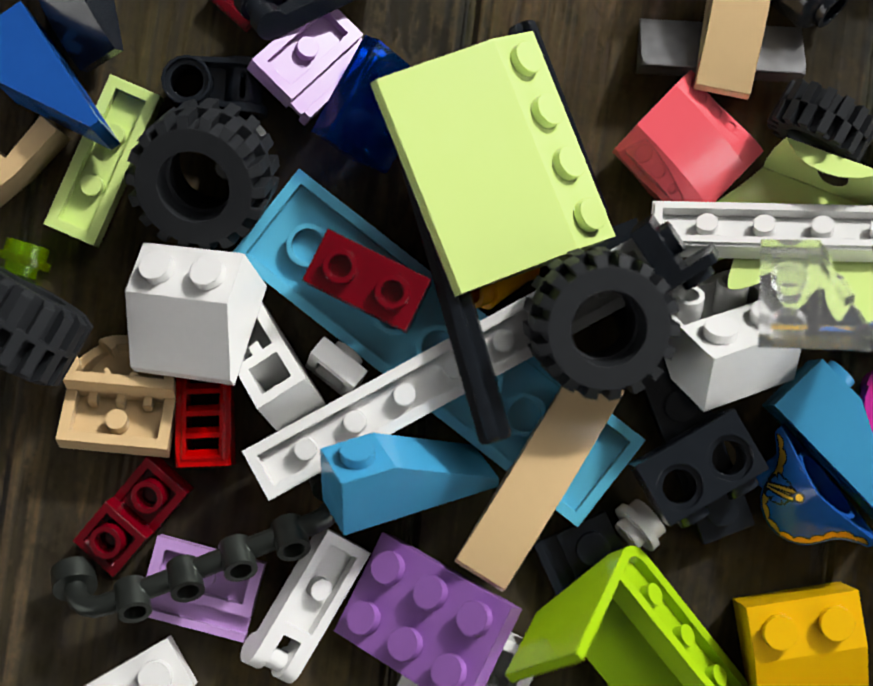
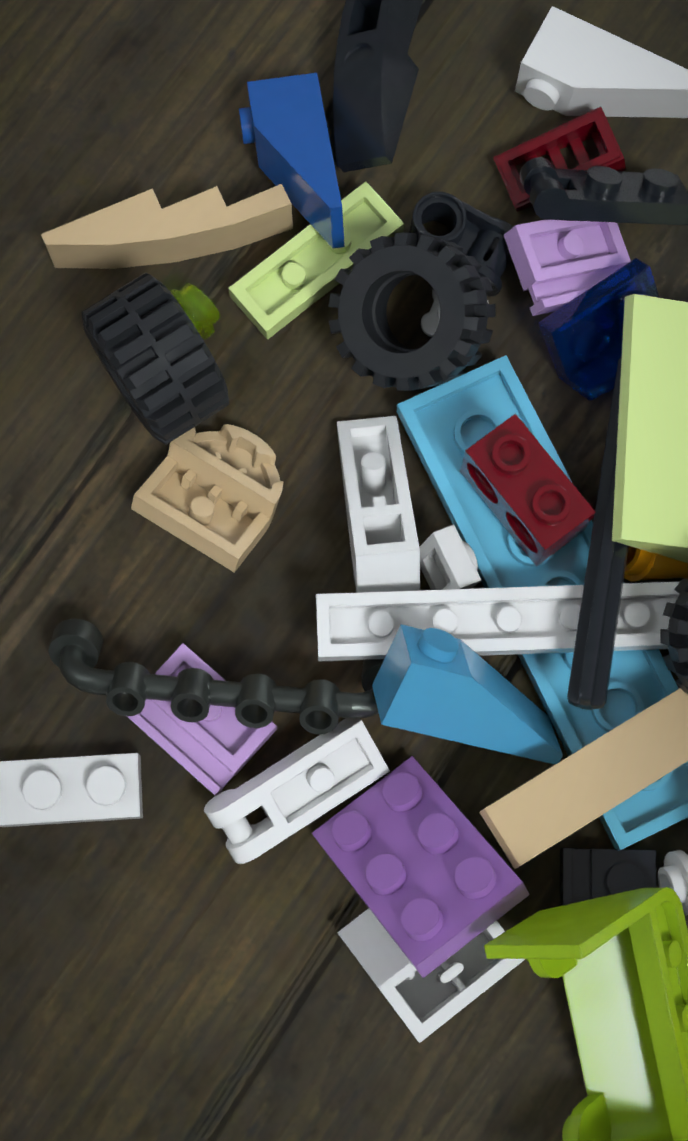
camera: 25 degrees right, 10 degrees down
dark red slope [73,456,194,577] -> none
white slope [125,242,267,385] -> none
red slope [175,377,236,468] -> none

